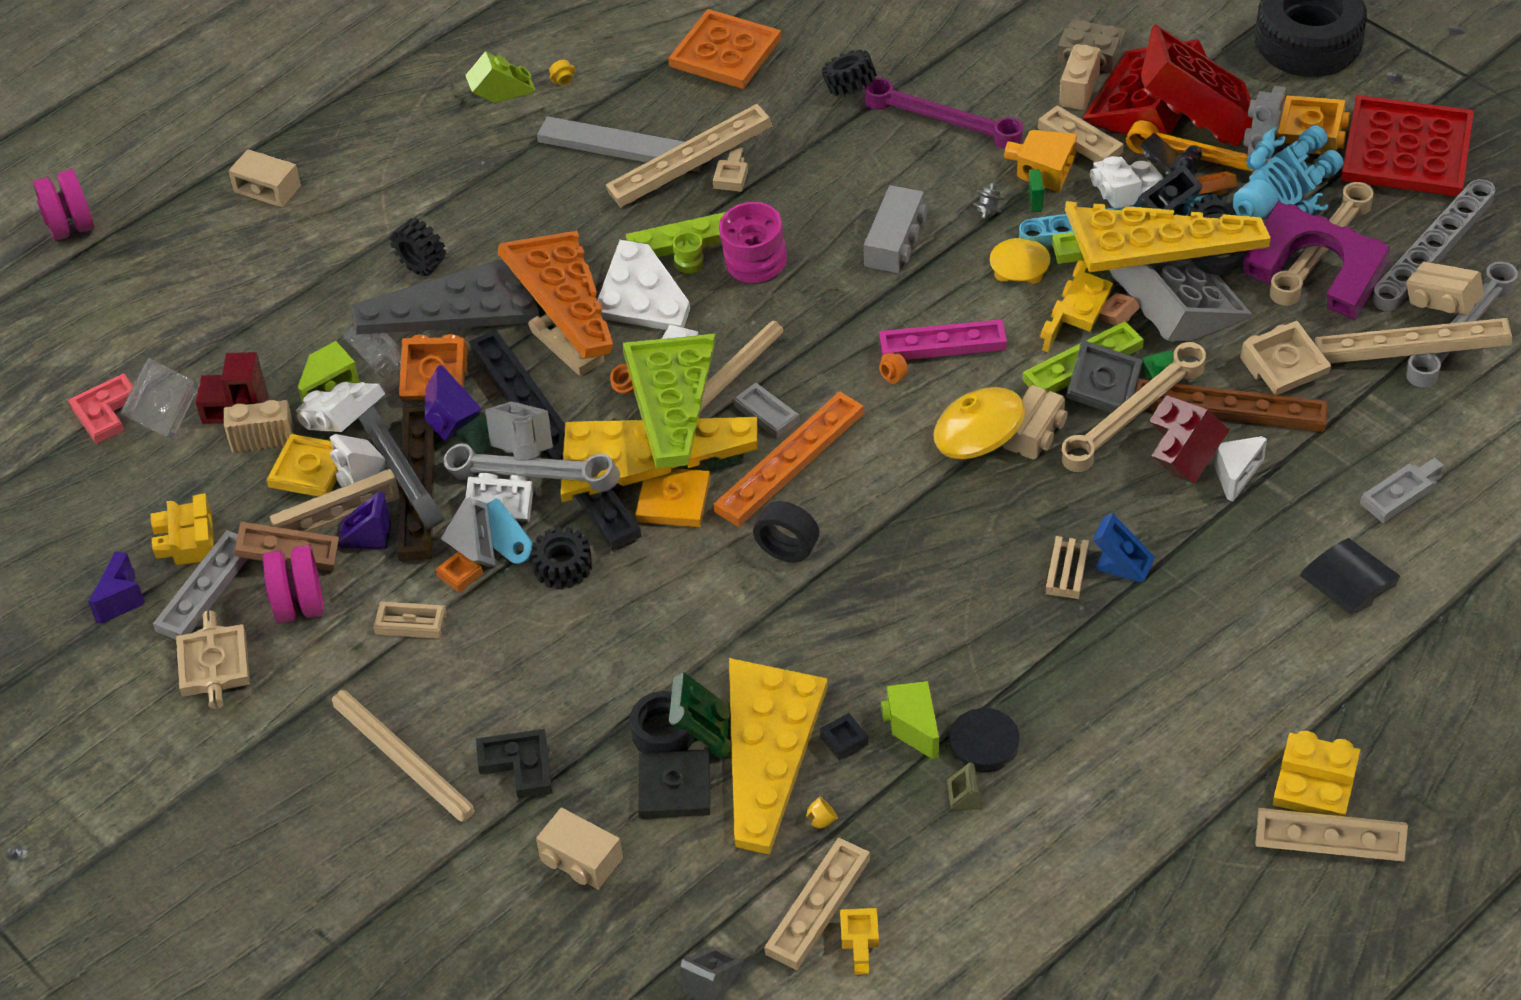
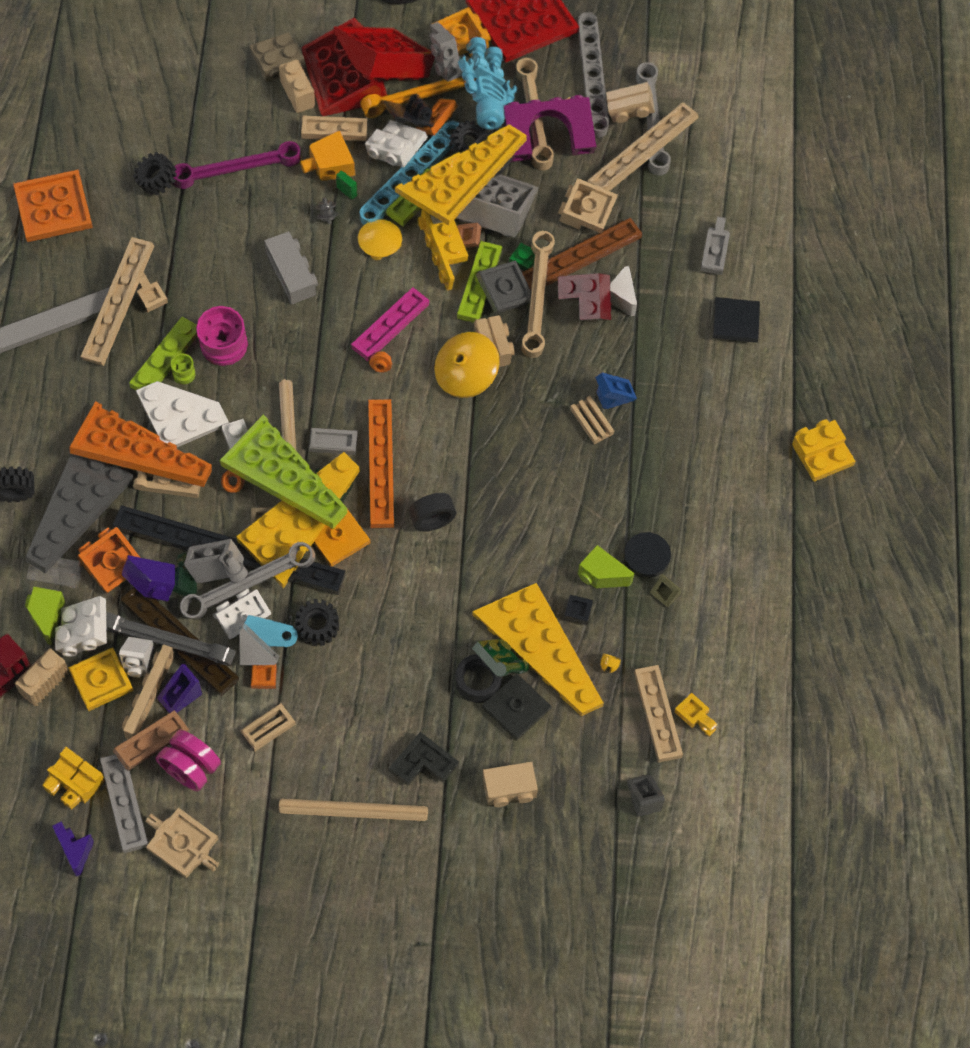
camera: 50 degrees left, 15 degrees up
black brick [1133,164,1203,215] -> none
tan plate [1255,808,1408,862] -> none

